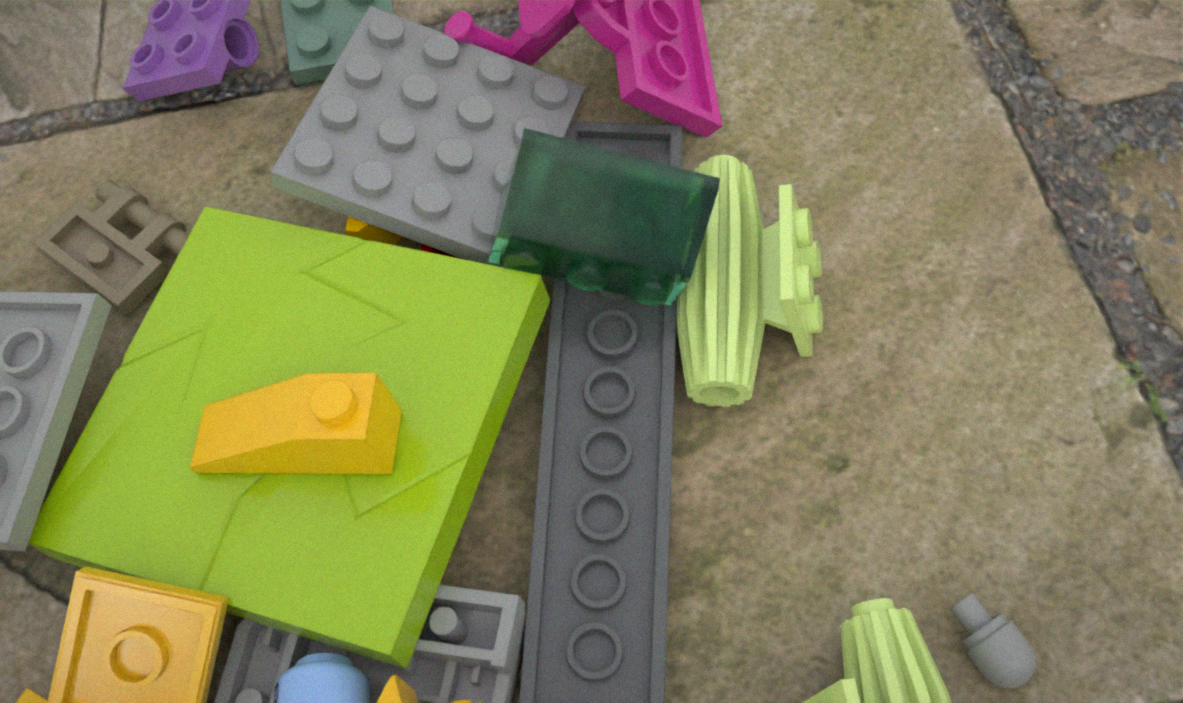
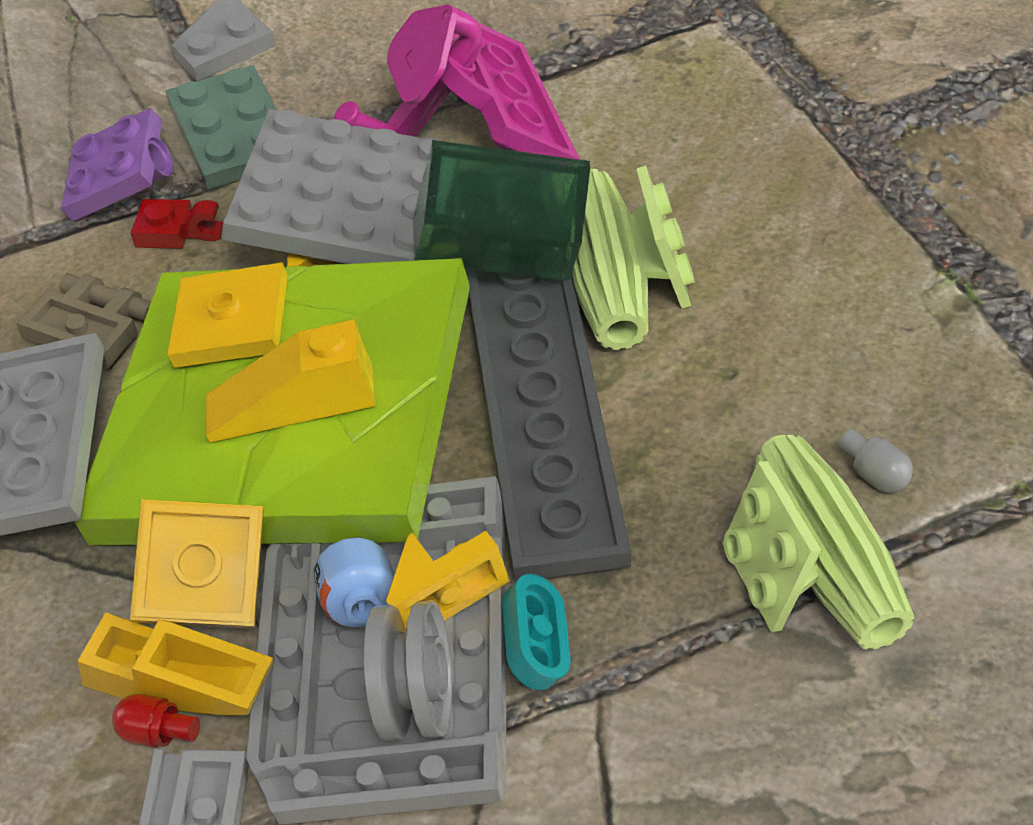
camera: 10 degrees left, 15 degrees down
none -> red plate [130,199,223,249]
none -> yellow plate [167,262,288,368]

